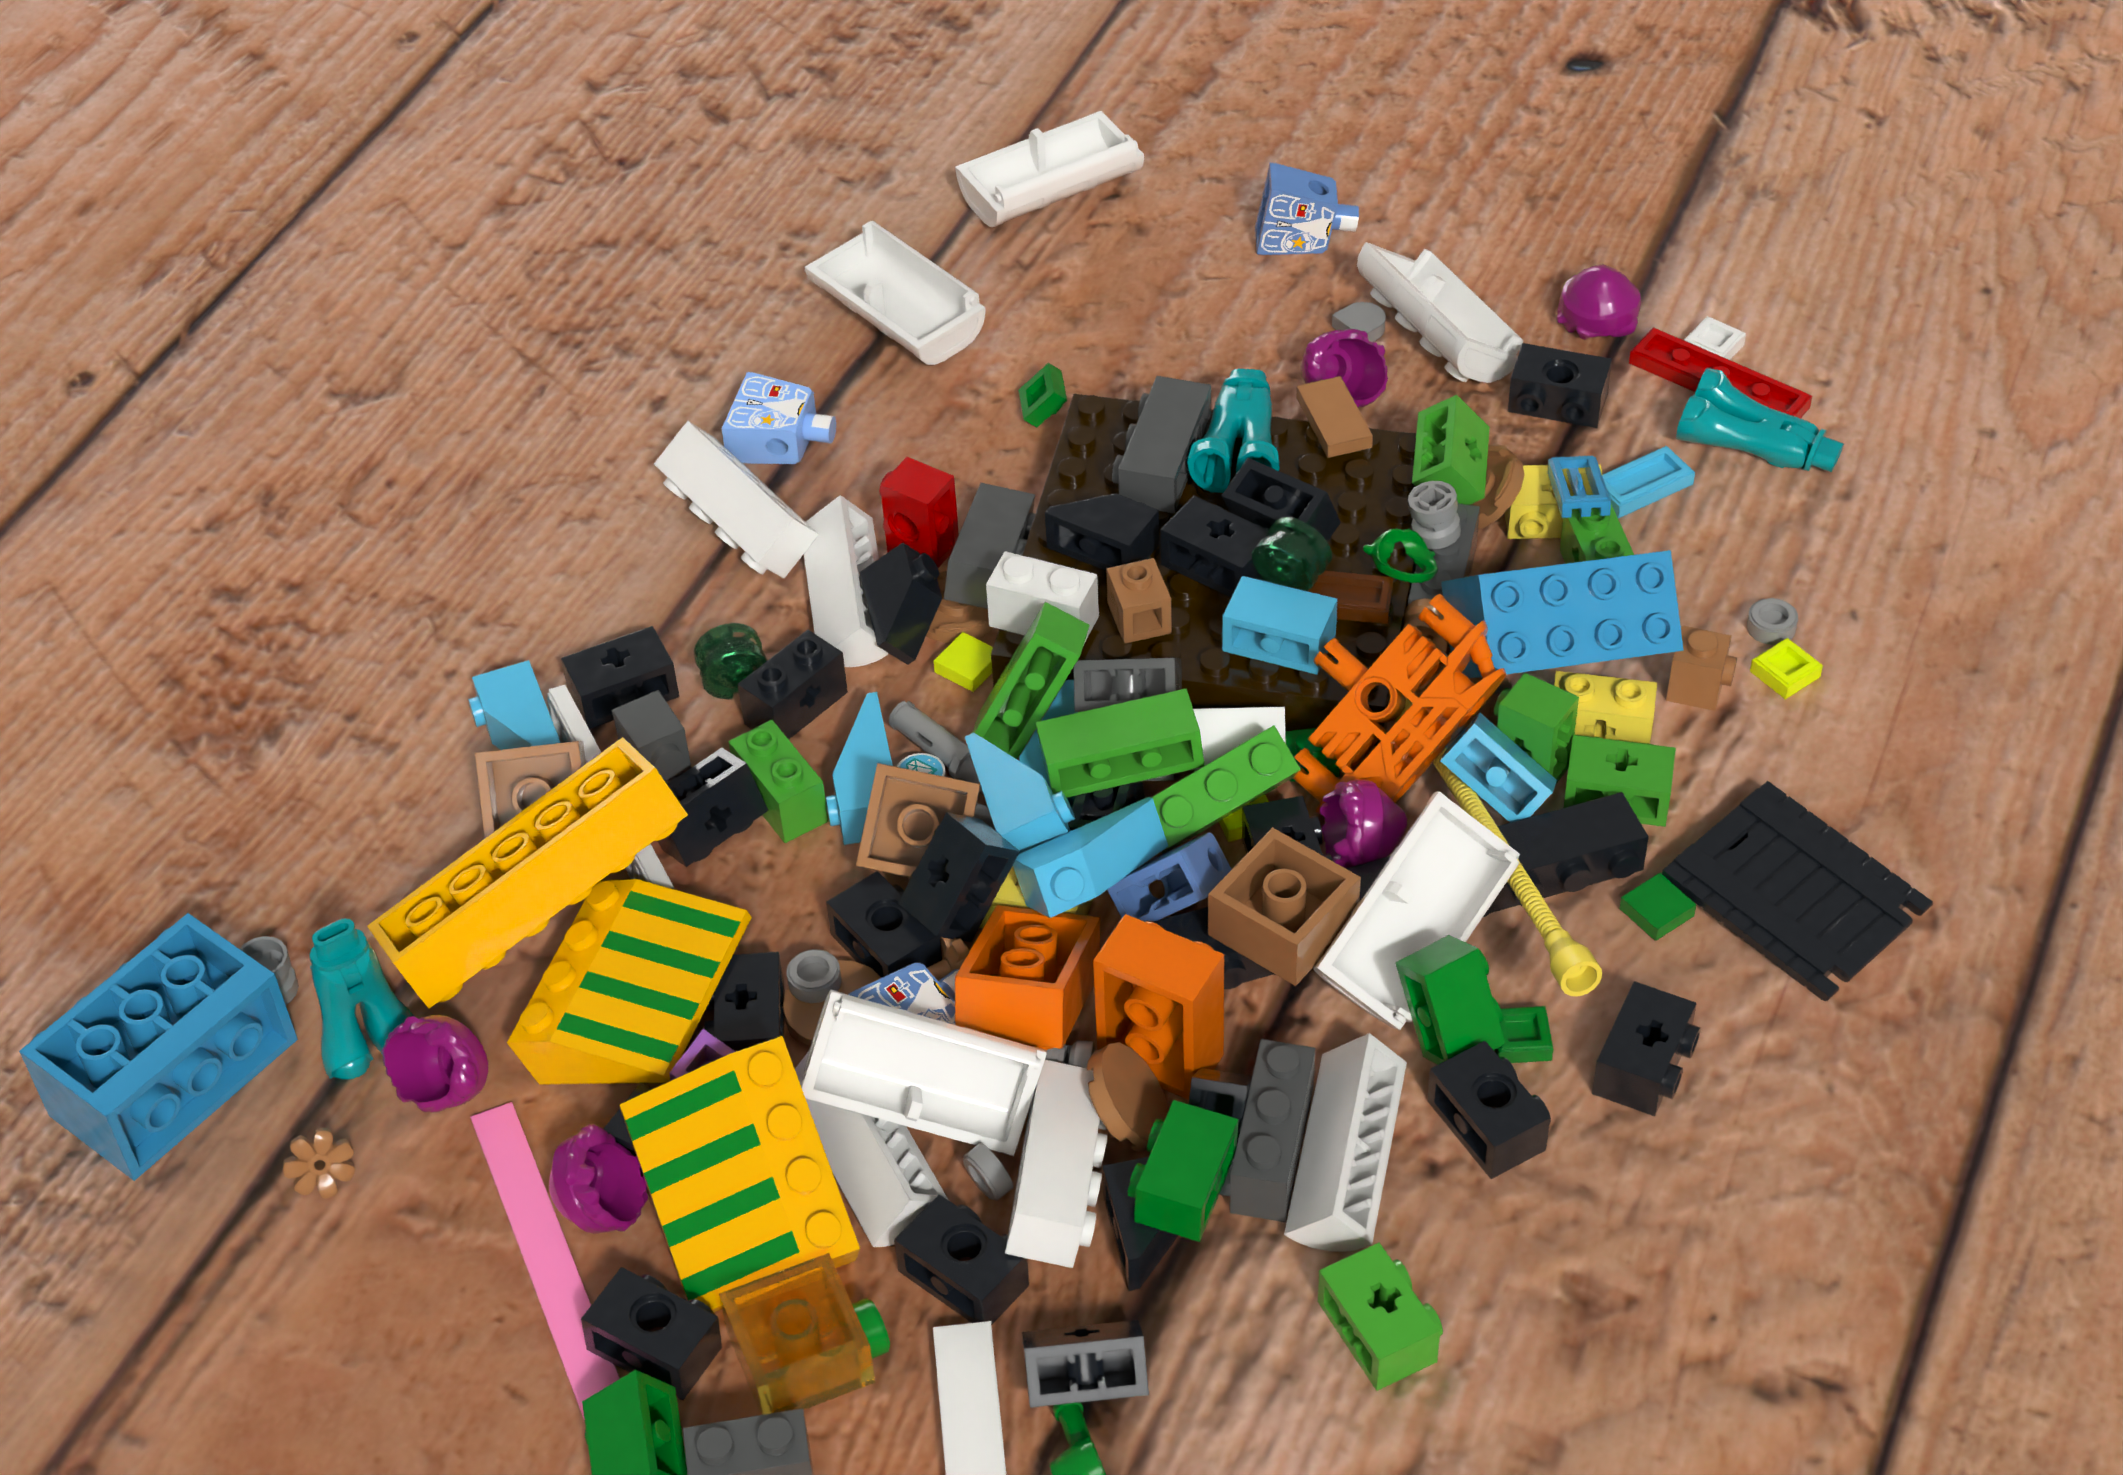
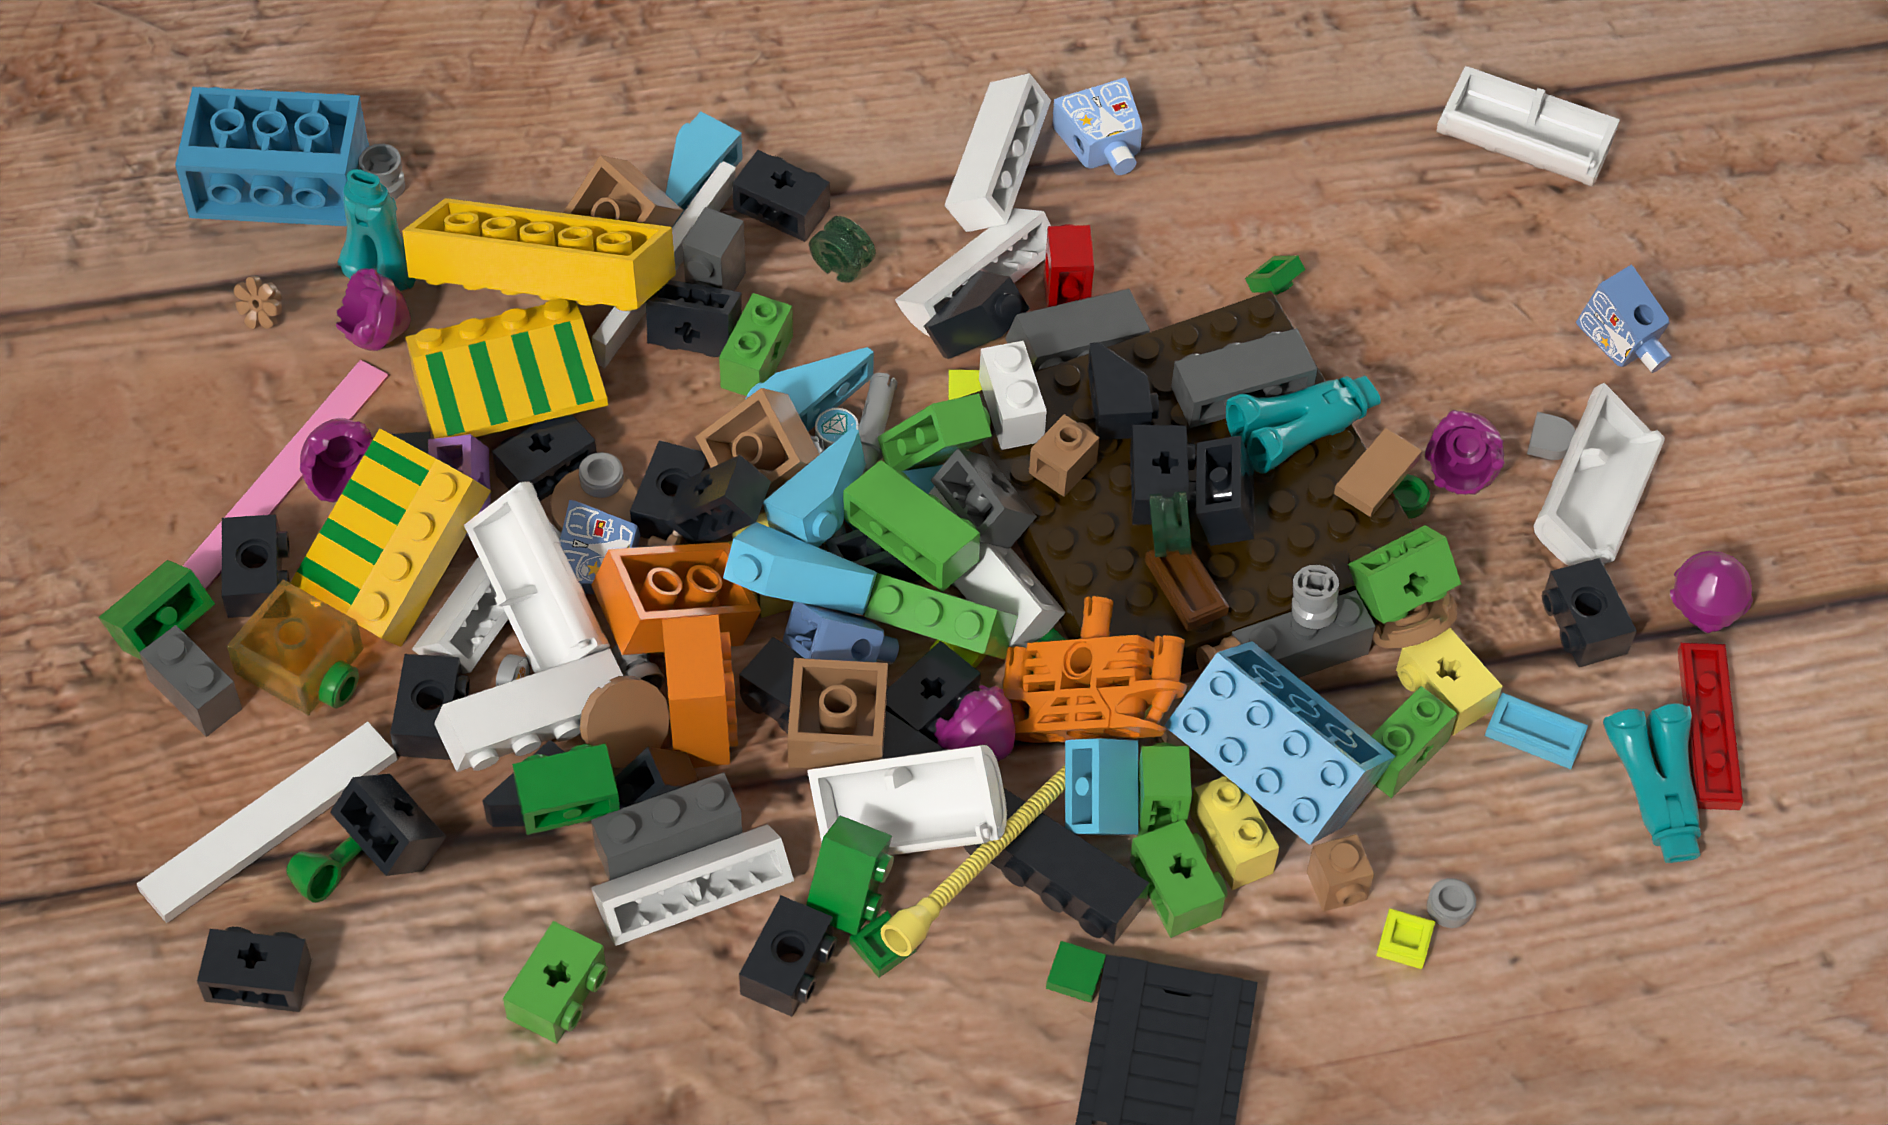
camera: 50 degrees right, 10 degrees up
black brick [738,630,848,739] -> none
white container [805,221,986,365] -> none
medium azure brick [1222,576,1337,675] -> none
green piece [1363,528,1438,583] -> none
dark azure tile [1548,456,1611,518] -> none
black brick [1592,981,1701,1116] -> none
white tile [1684,316,1746,360] -> none

